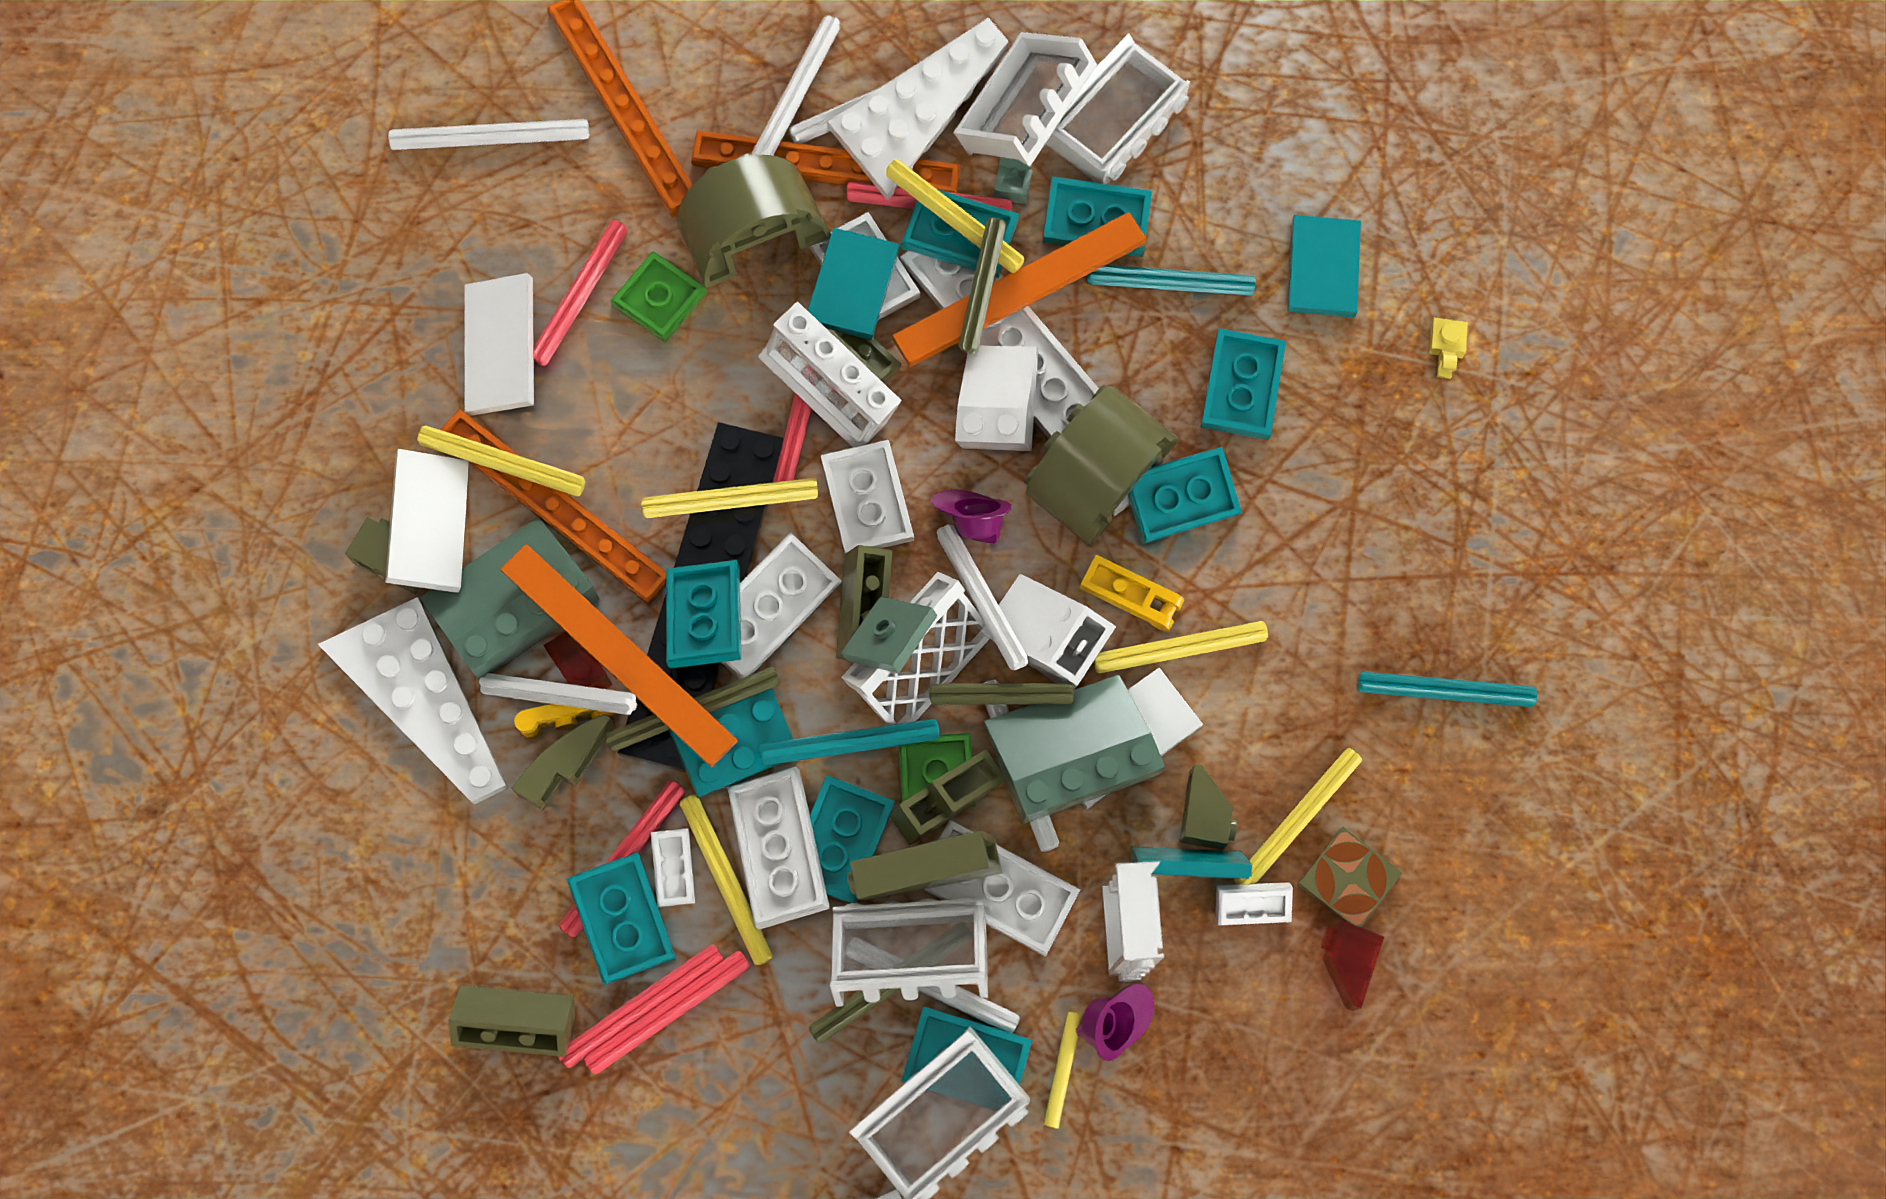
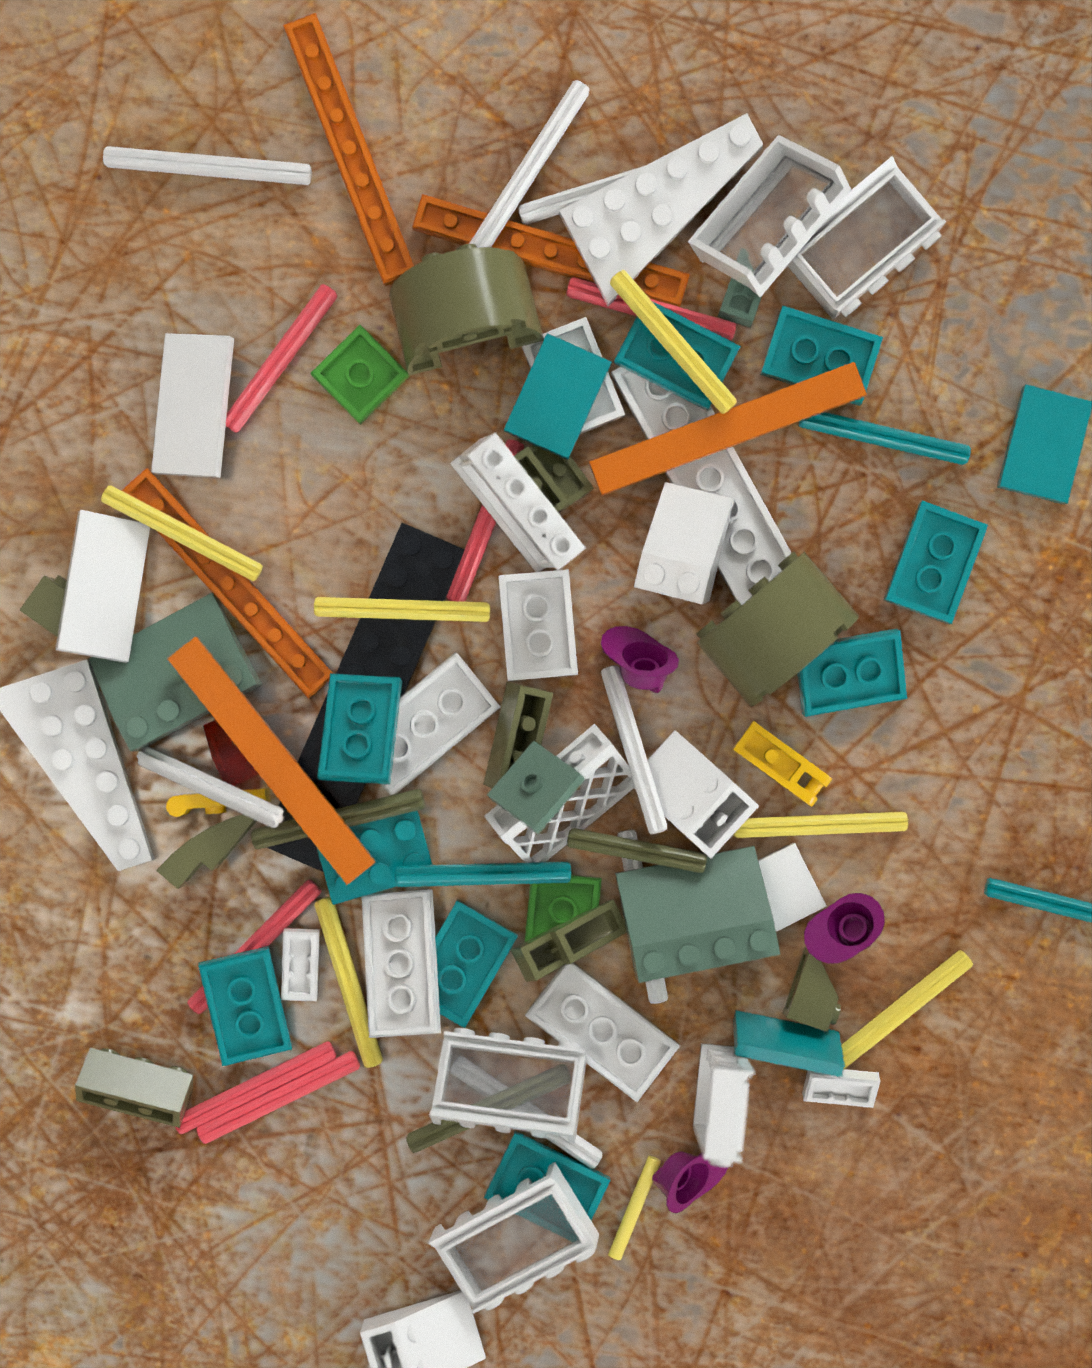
camera: 15 degrees right, 15 degrees up
olive slope [847,830,1002,901] -> none
olive axle [959,218,1006,353] -> none
tile [1297,827,1402,932] -> none
clear red slope [1321,920,1384,1011] -> none
none -> magenta piece [804,893,885,964]

